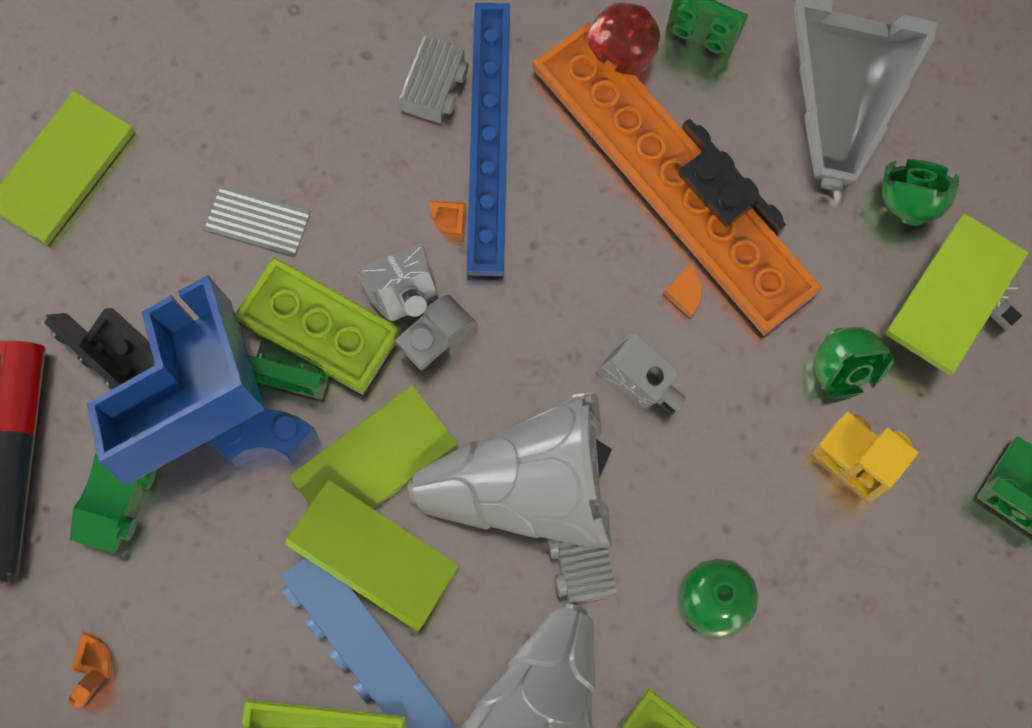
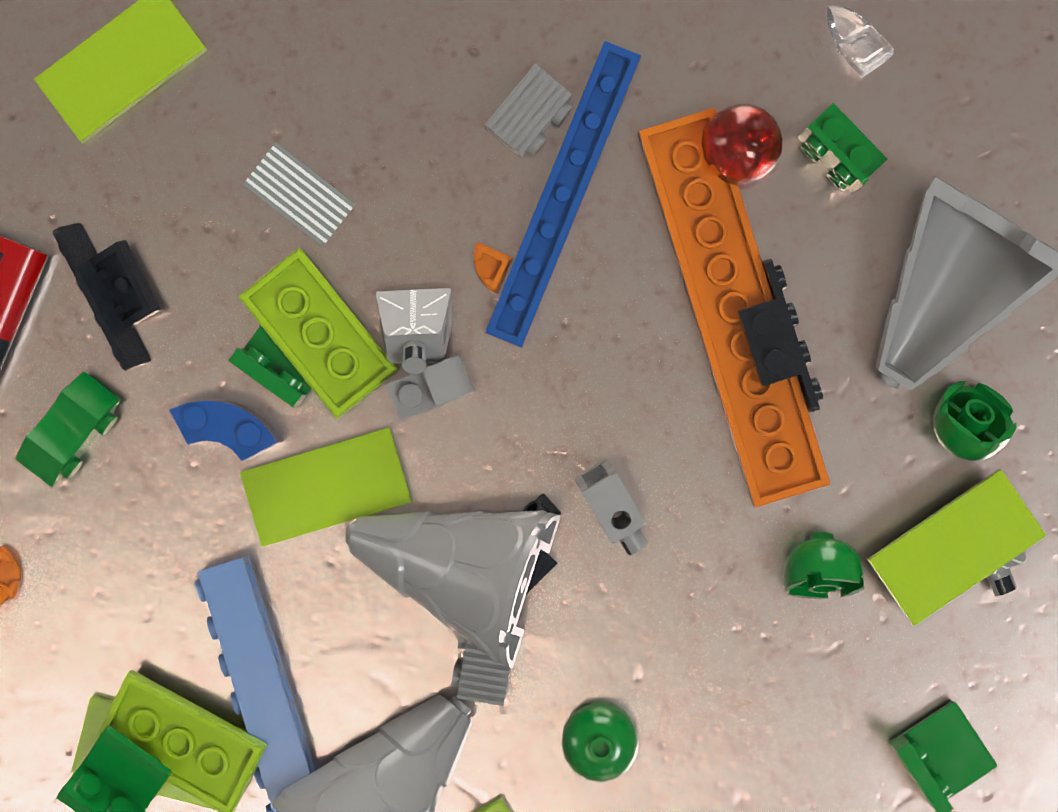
camera: 25 degrees right, 15 degrees up
blue piece [87,275,265,485] -> none
lime tile [284,479,459,632] -> none
orange tile [663,265,702,318] -> none
yellow brick [811,411,919,502] -> none

